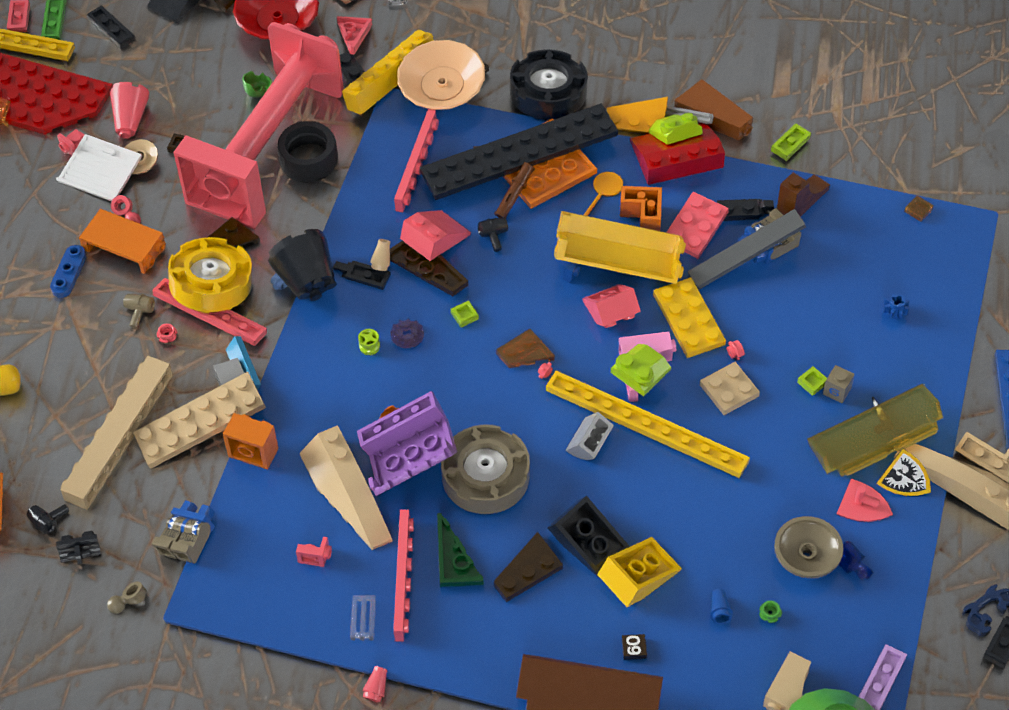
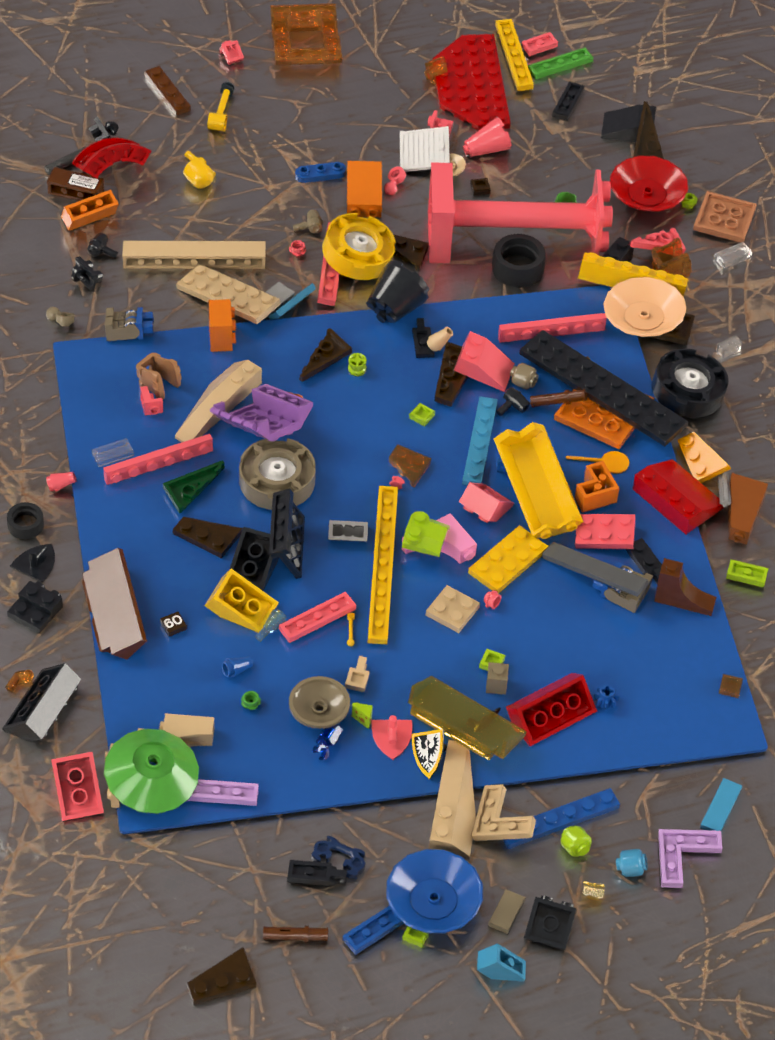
camera: 60 degrees right, 5 degrees down
clear purple gear [390,318,424,348] -> none
lime slope [649,113,703,145] -> none
none -> medium nougat piece [136,353,182,399]
none -> clear light blue cone [255,609,287,642]
none -> black fence [269,488,305,579]
none -> coral plate [279,592,356,643]
none -> dark brown wing [299,328,352,382]
none -> tan plate [345,656,370,692]
none -> yellow hinge [347,612,355,647]
none -> lime slope [352,702,373,729]
none -> dark azure plate [462,396,498,485]
none -> red slope [506,673,597,746]
none -> dark tan head [510,363,539,390]
none -> clear orange piece [652,237,692,278]
none -> clear piece [716,335,743,358]

